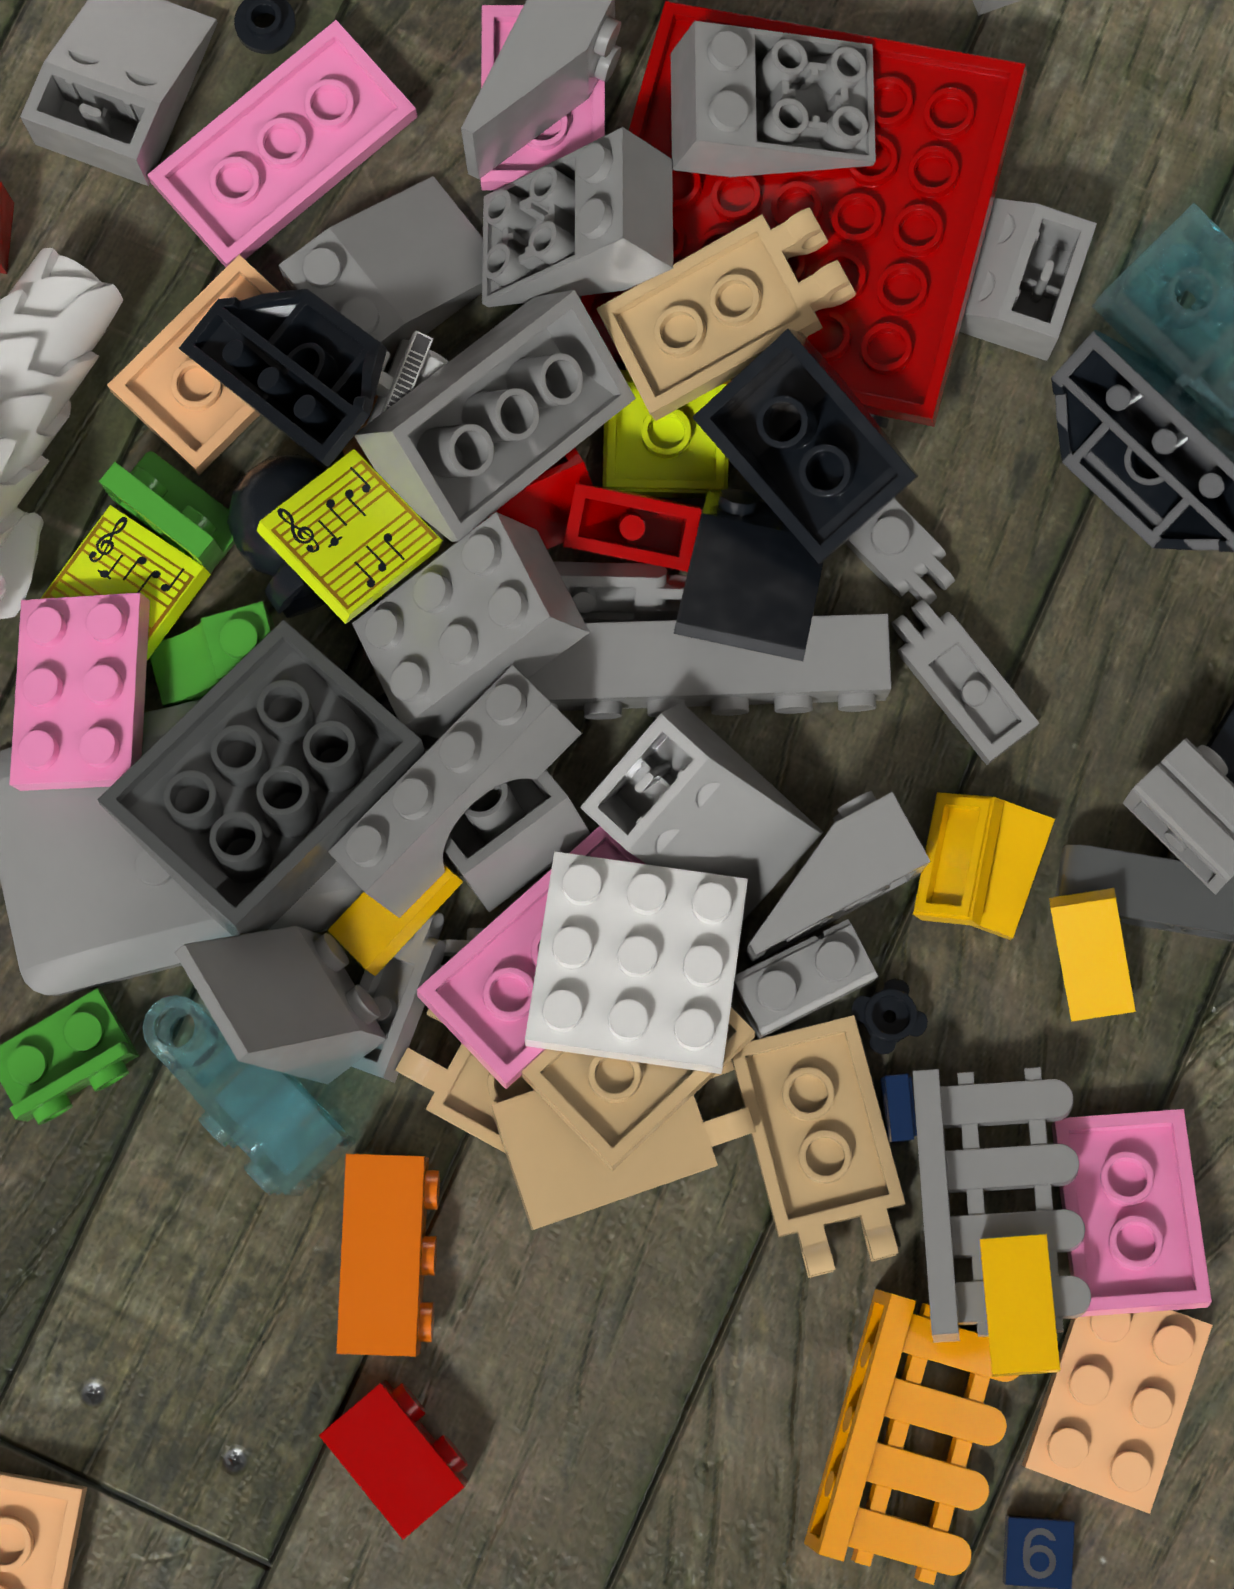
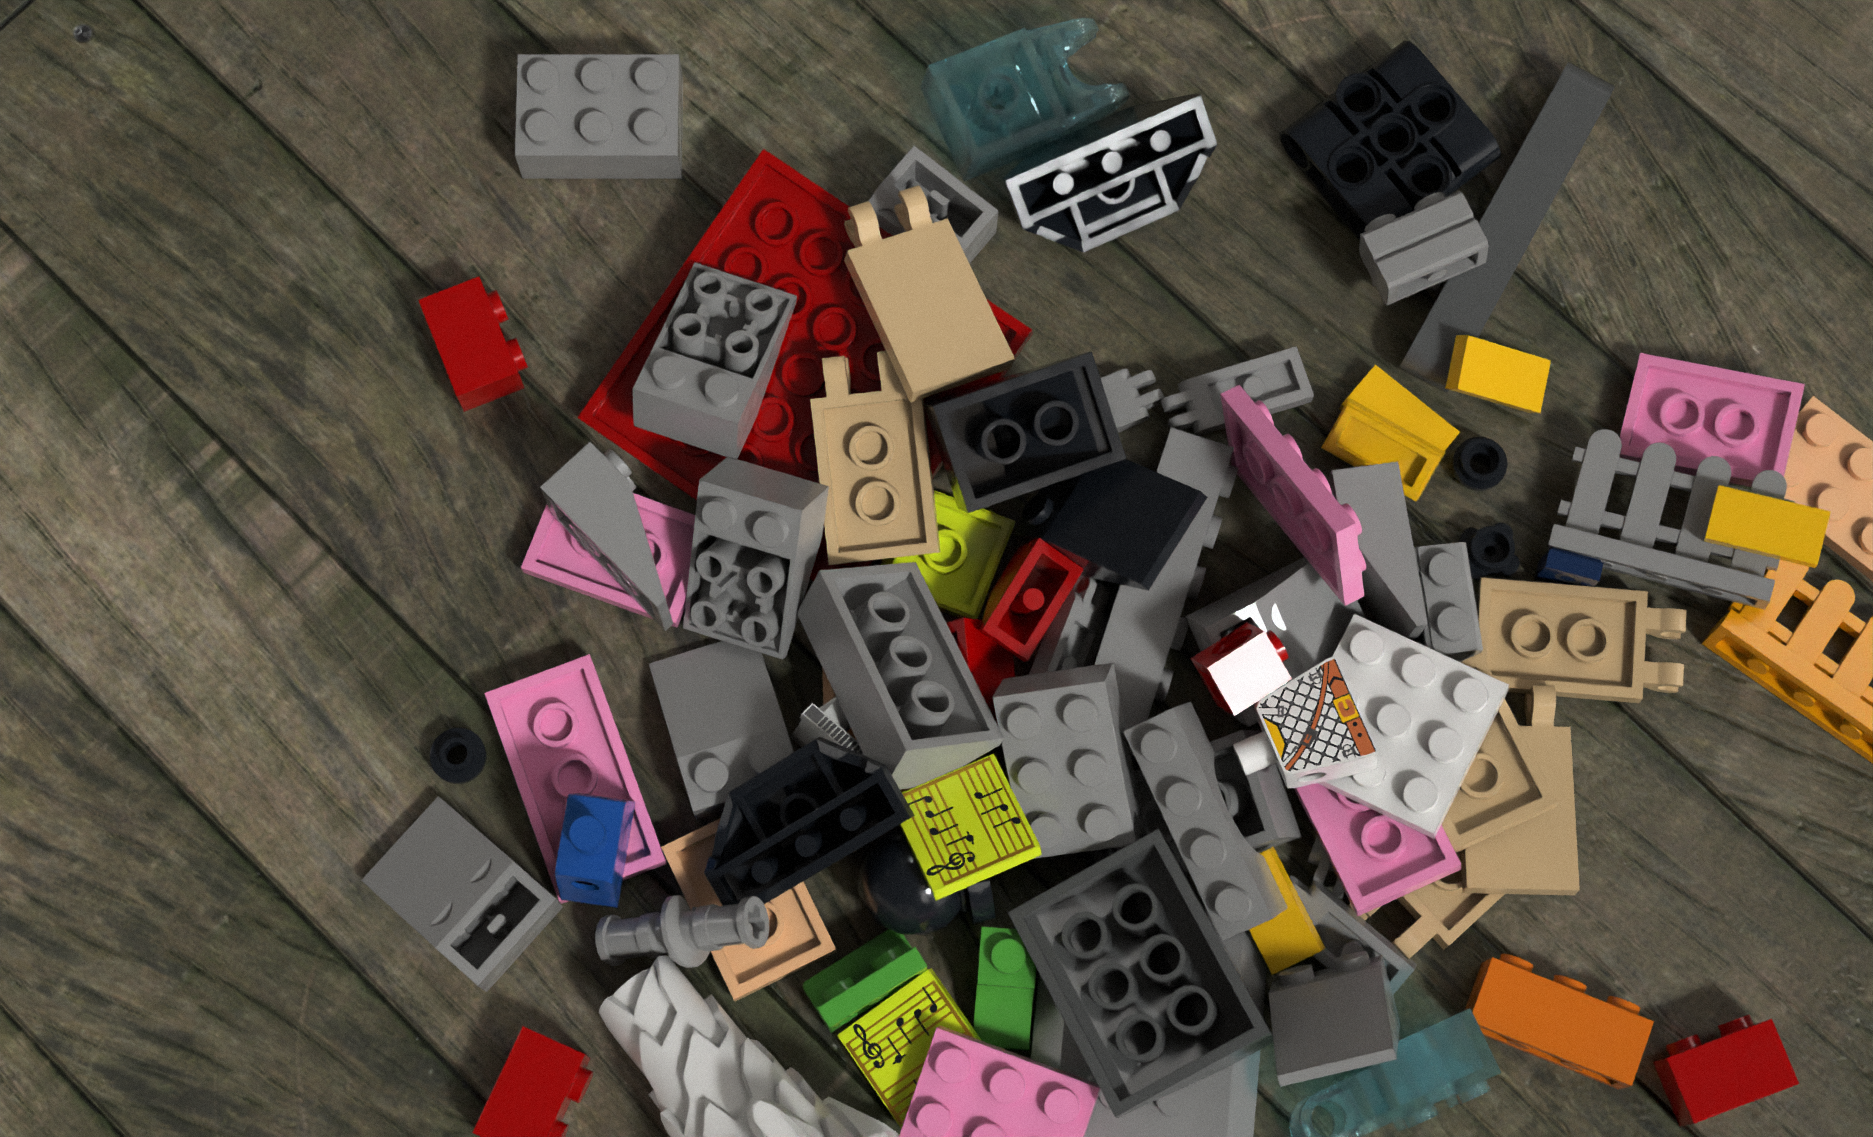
camera: 75 degrees left, 5 degrees down
none -> blue torso [555,793,635,908]
none -> light grey piece [595,895,769,968]
none -> tan tile [844,185,1015,403]
none -> brick [1190,622,1292,716]
none -> bright pink plate [1220,385,1366,606]
none -> torso [1232,656,1378,788]
none -> black plate [1452,437,1508,491]

